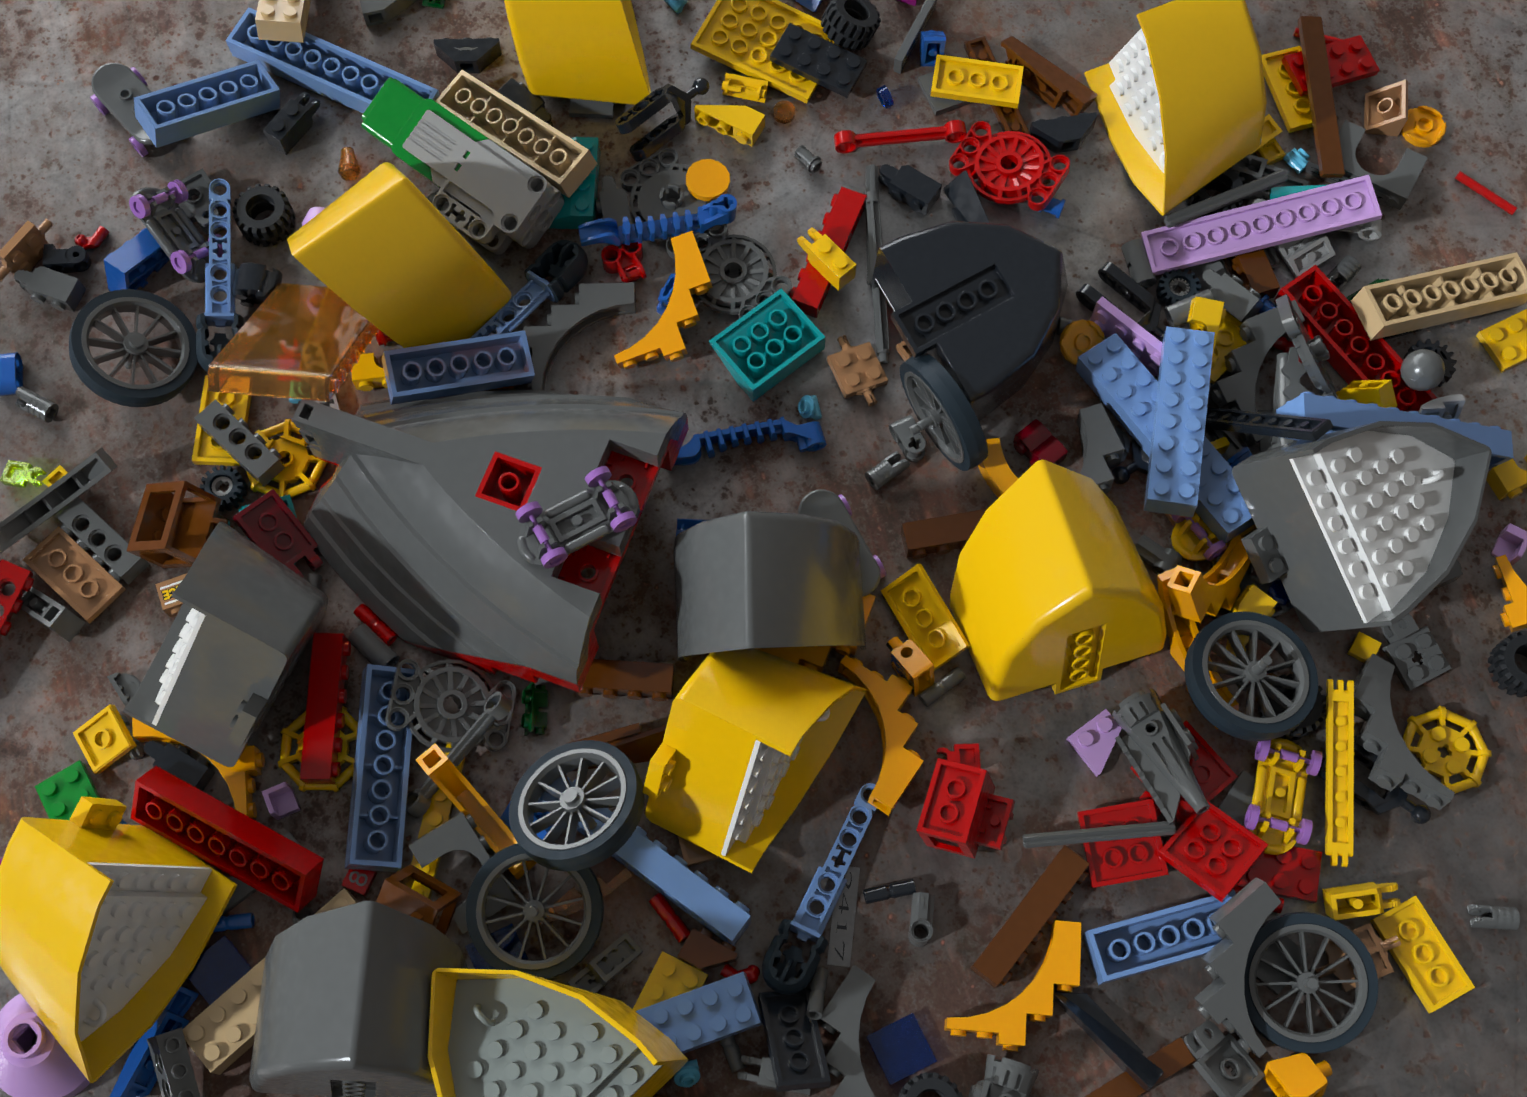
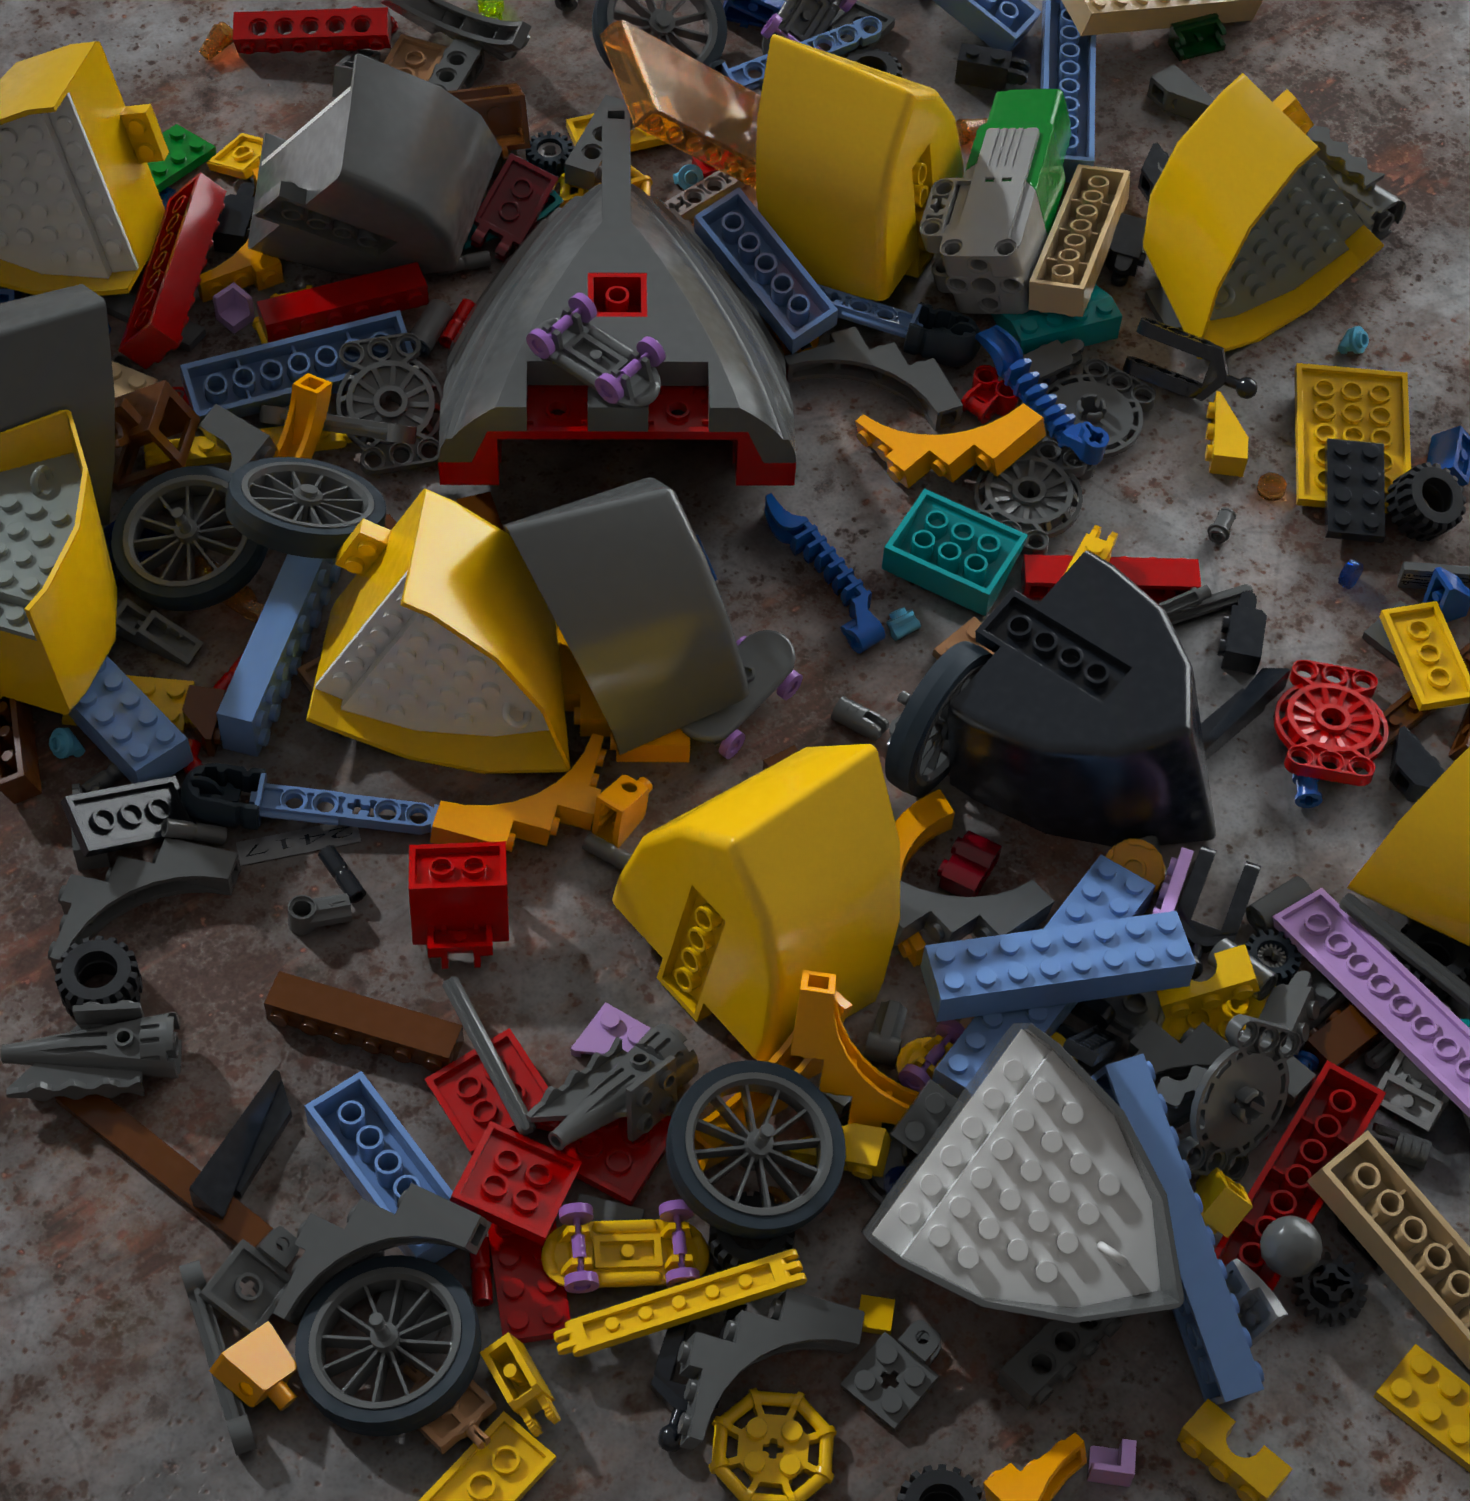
camera: 65 degrees right, 15 degrees down
dark green hinge [521,682,548,736] -> none
light orange tile [686,159,730,201] -> none
yellow hinge [721,73,769,103] -> none
red piece [834,120,967,154] -> none
clear blue tile [866,1013,937,1085] -> none
yellow plate [881,564,970,671] -> none
red plate [936,743,981,768] -> none
light orange arch [944,920,1081,1052] -> none

